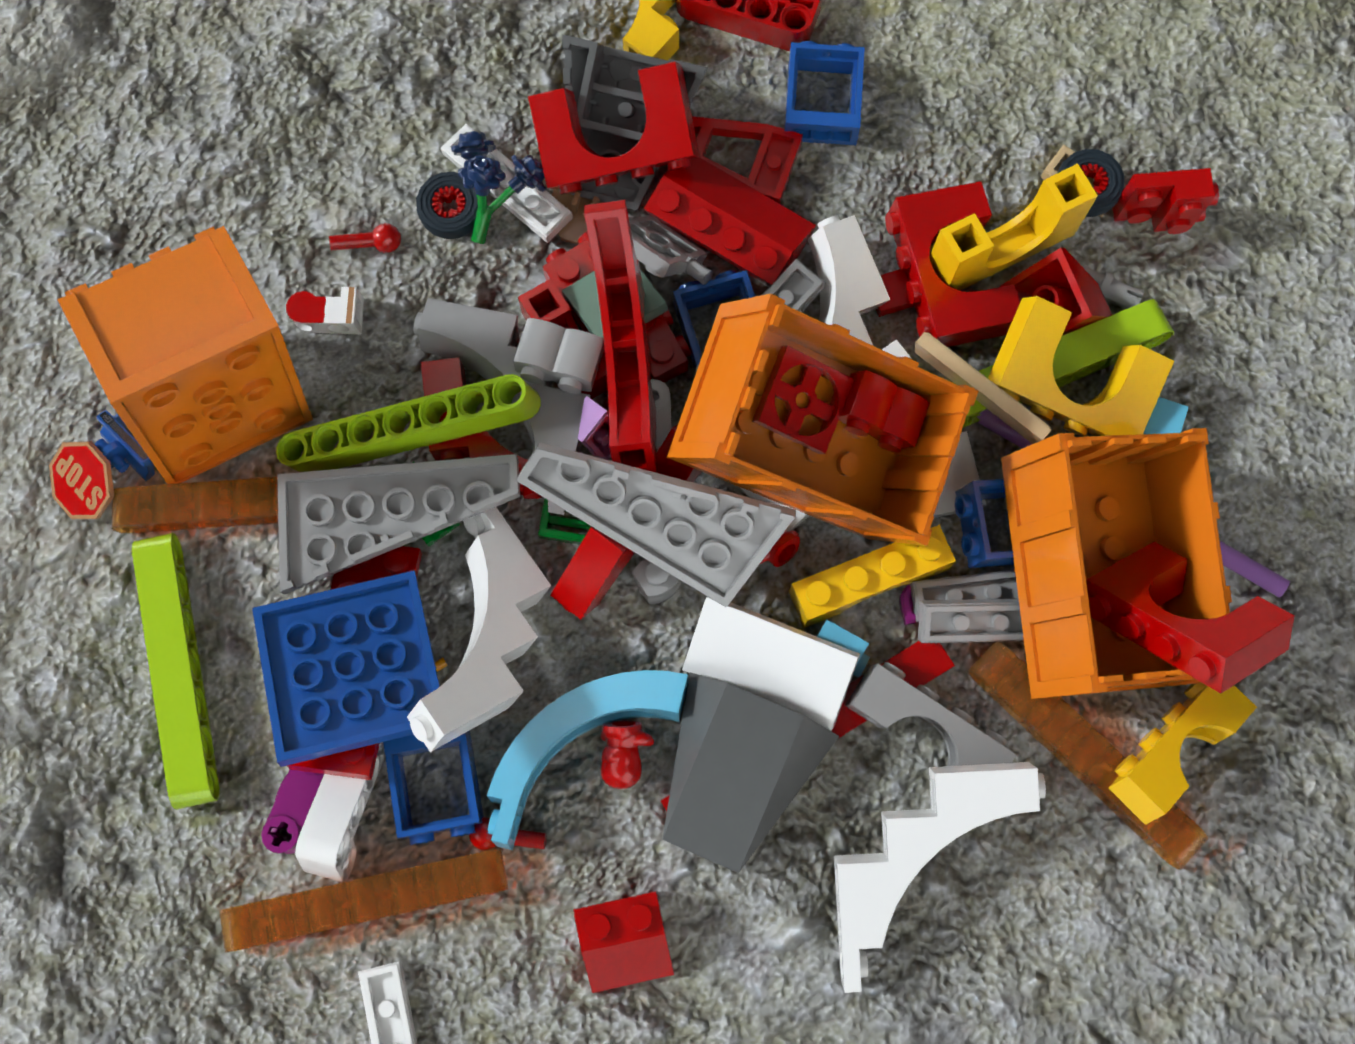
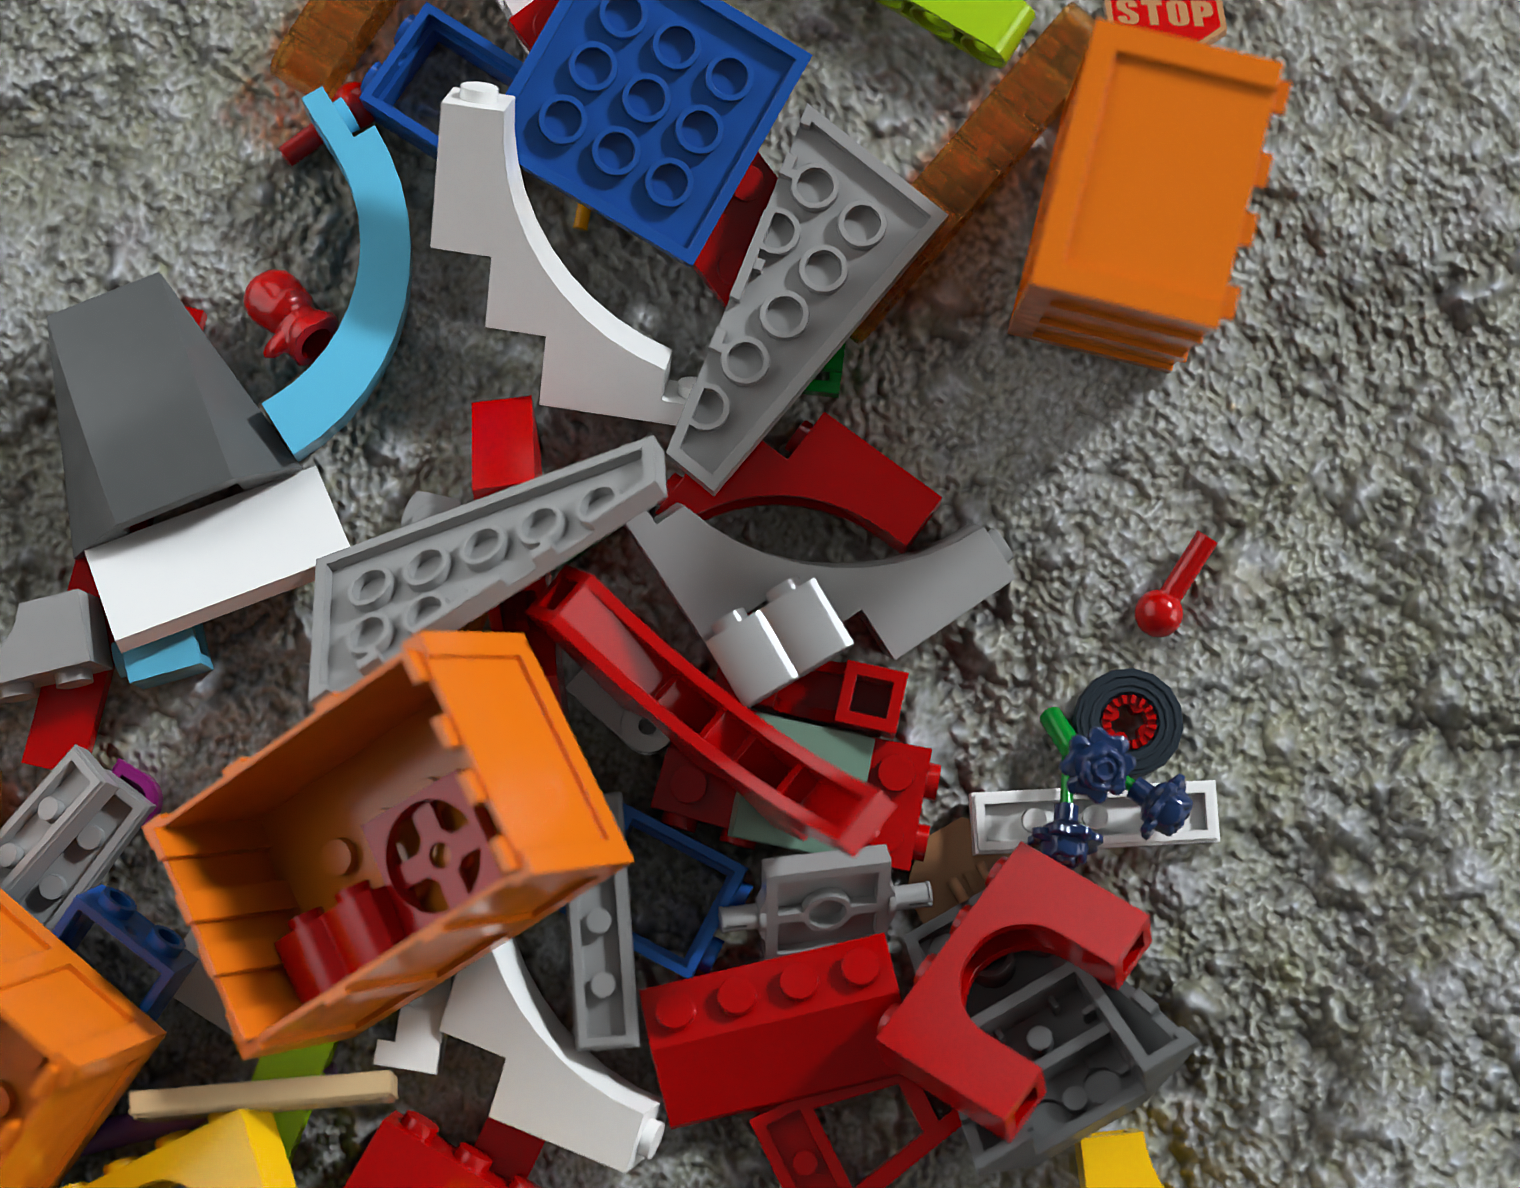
camera: 135 degrees right, 5 degrees up
lime beam [276,374,541,472] -> none
leg [286,287,365,335] -> none
red slope [573,891,674,993] -> none
lavender slope [578,396,611,460] -> none
yellow arch [789,524,956,628] -> none

